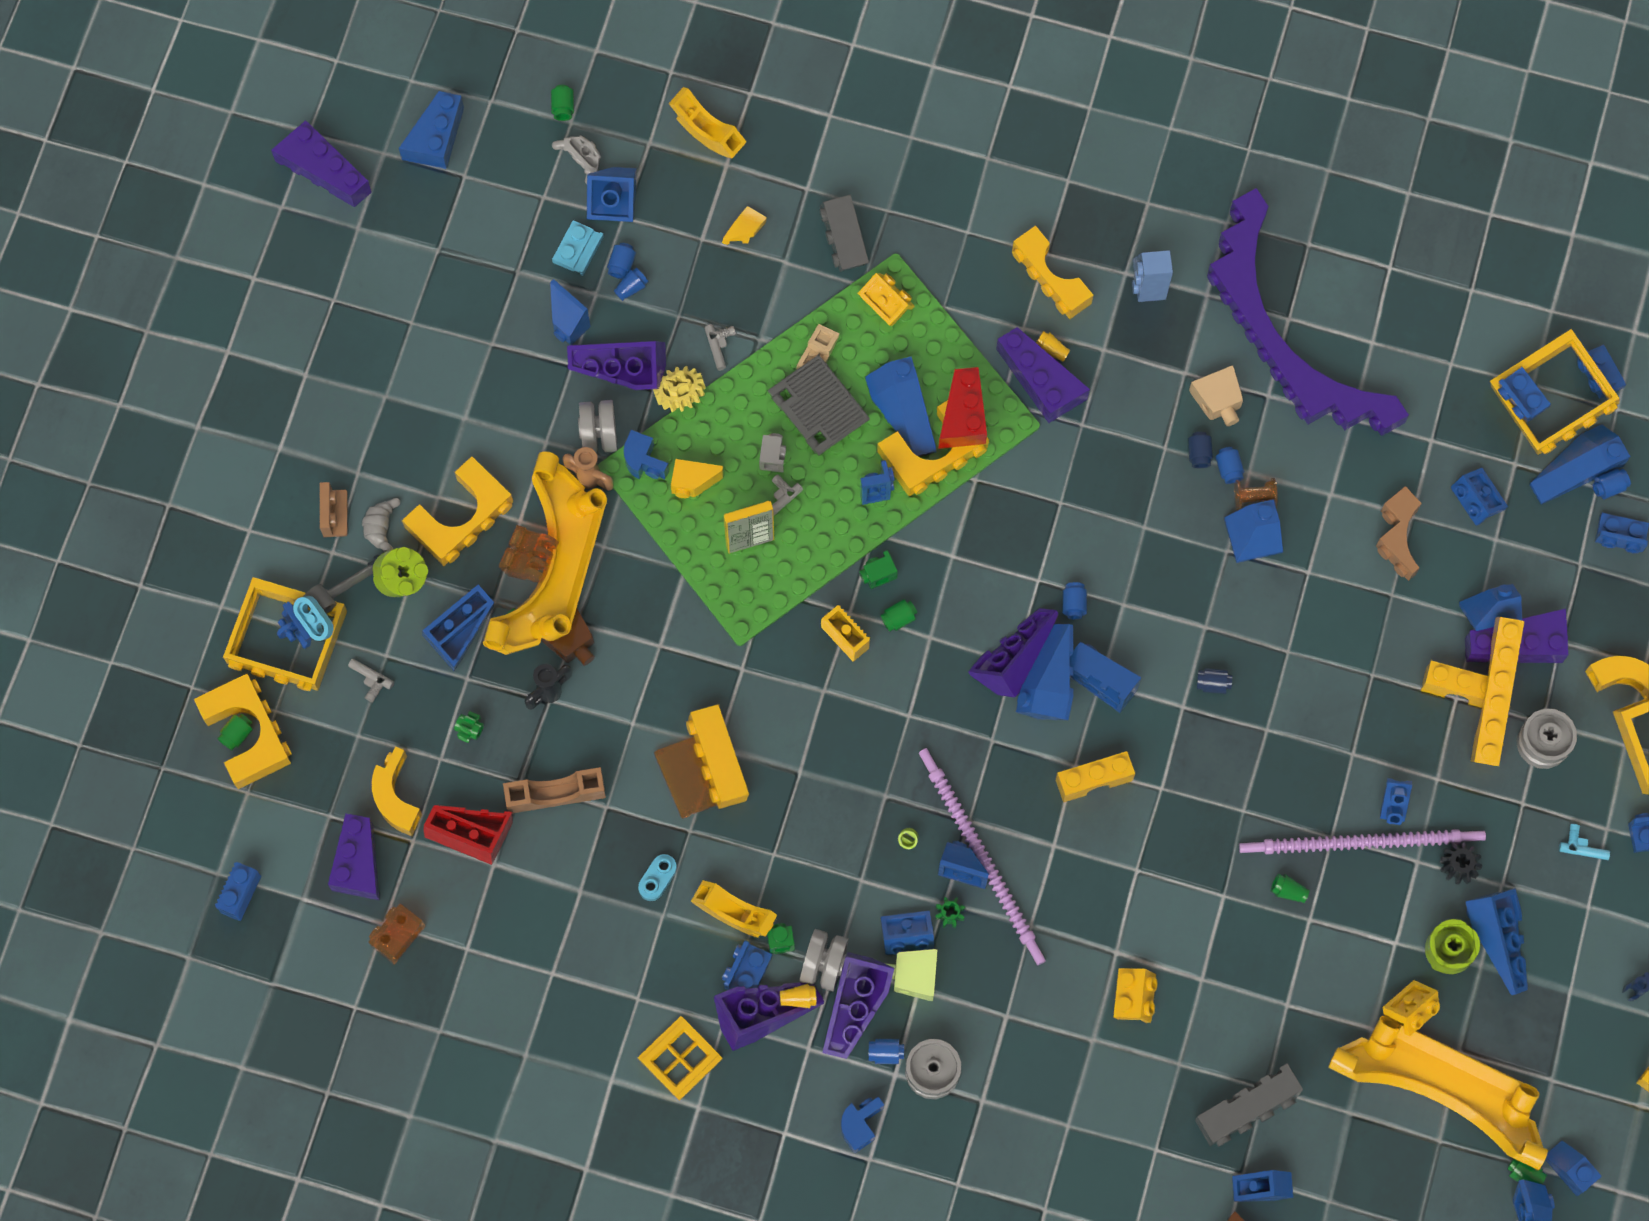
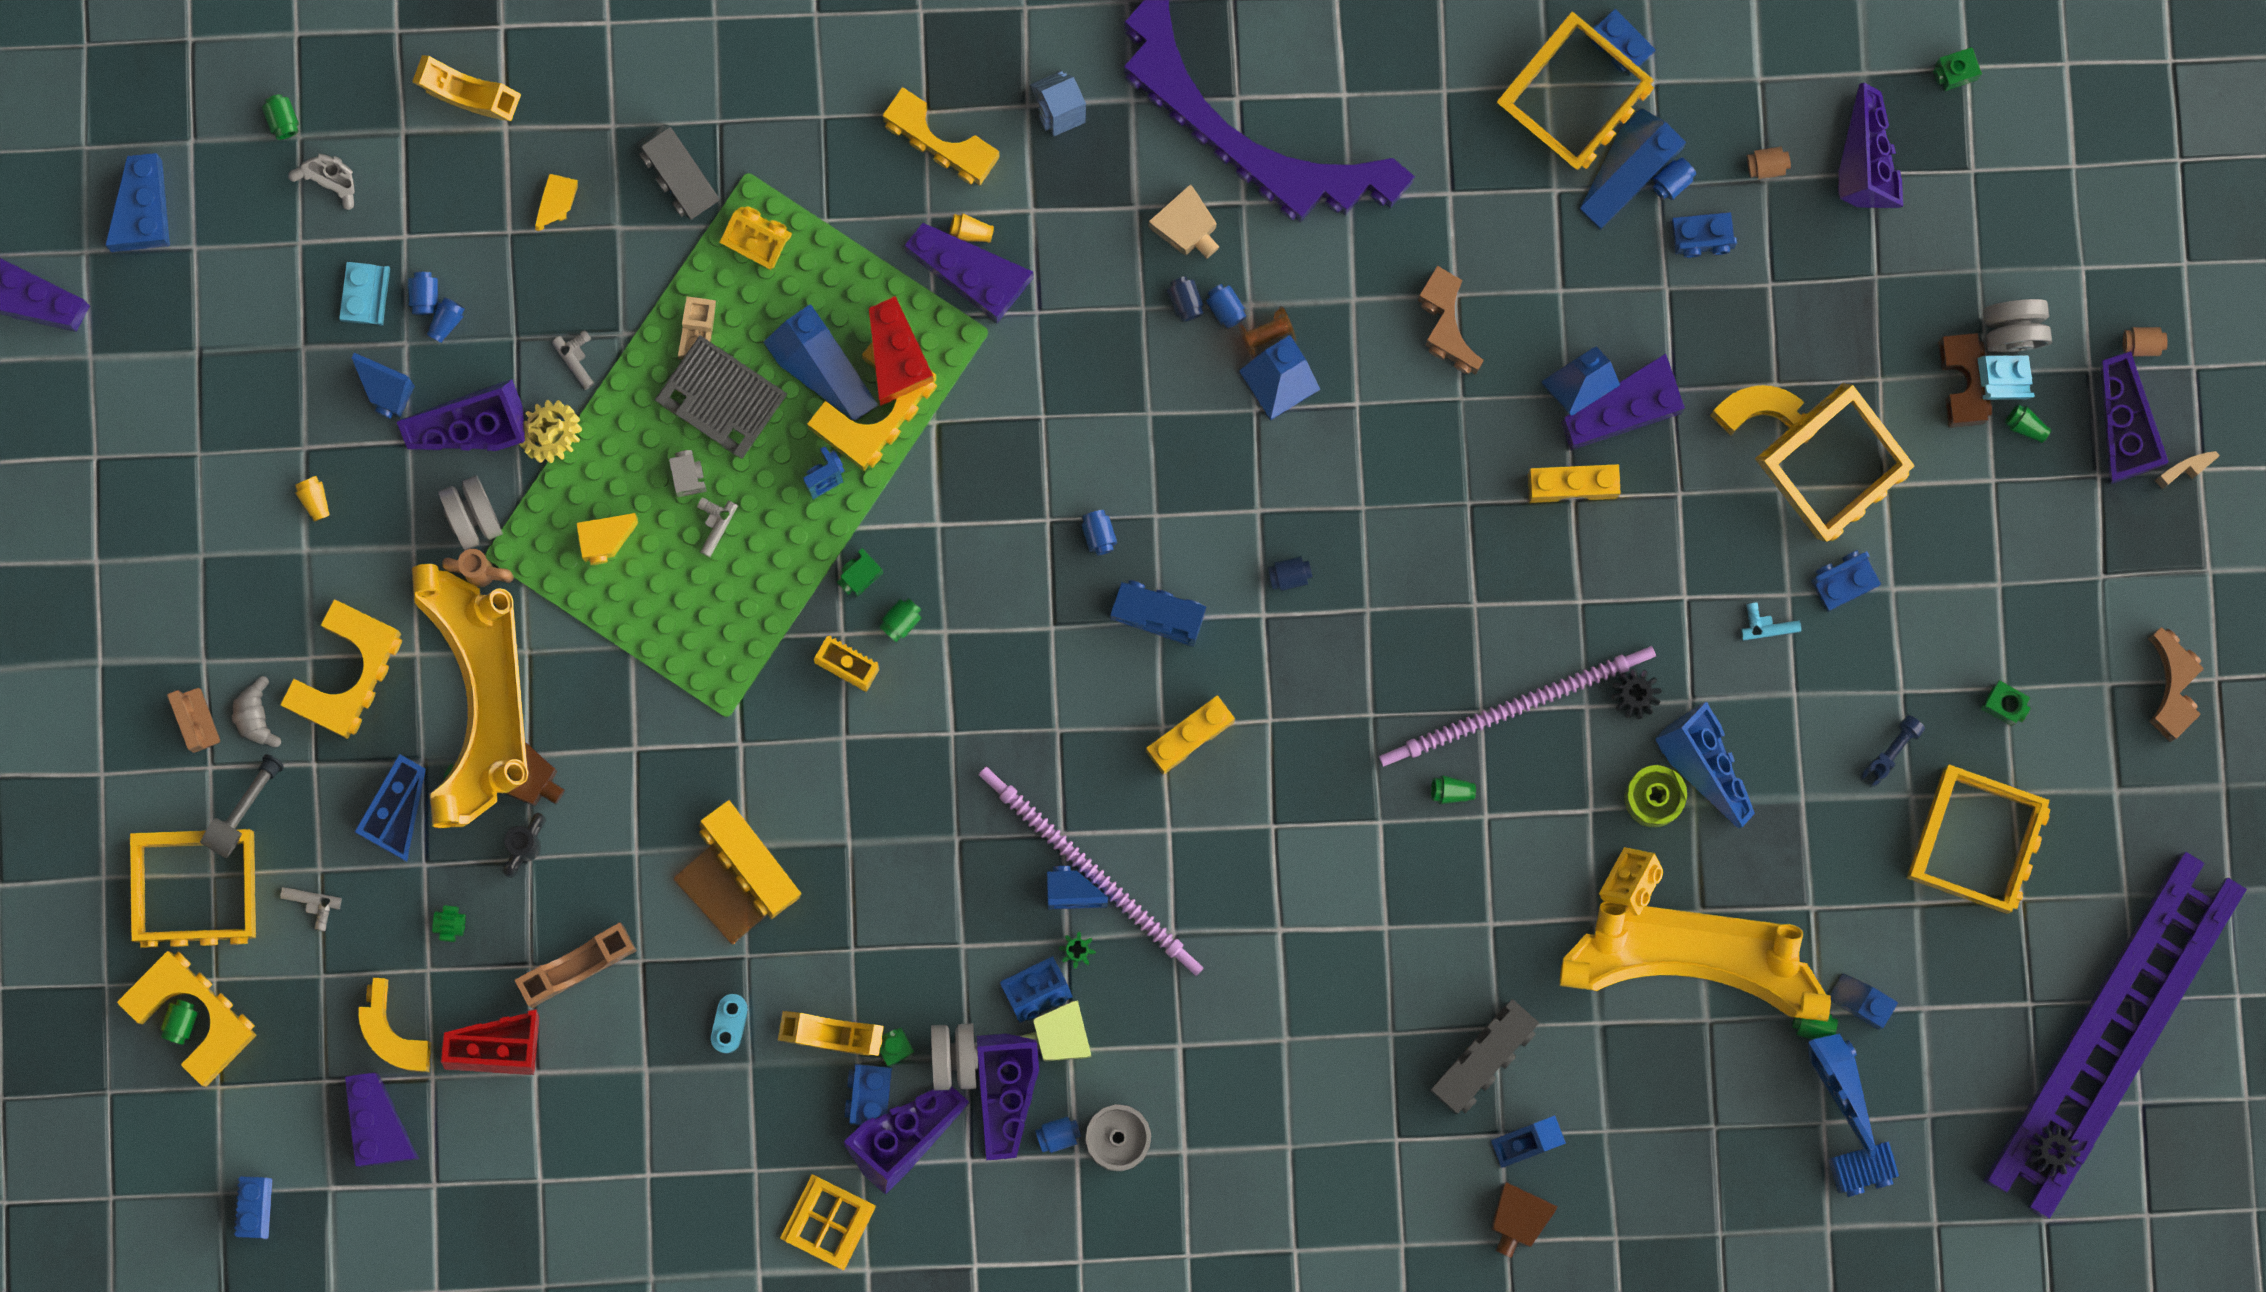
camera: 25 degrees left, 10 degrees up
blue hips [277,602,312,649] -> none
medium azure plate [293,596,333,641] -> none
clear orange brick [368,904,426,965] -> none
lime brick [372,547,428,597] -> none
clear orange legs [499,525,559,583] -> none
blue slope [587,167,636,222] -> none
blue brick [624,430,669,480] -> none
tile [724,501,774,553] -> none
yellow cone [780,984,816,1008] -> none
blue brick [841,1097,884,1154] -> none
lime hinge [898,828,919,849] -> none
dark purple wedge [968,608,1058,698] -> none
blue wedge [1016,624,1073,720] -> none
yellow bracket [1114,968,1158,1023] -> none
blue hips [1380,778,1412,825] -> none
blue bracket [1451,468,1508,526] -> none
yellow arch [1470,617,1524,766] -> none
blue bracket [1498,367,1551,423] -> none
light grey wheel [1517,709,1577,769] -> none
none -> yellow cone [295,476,330,522]

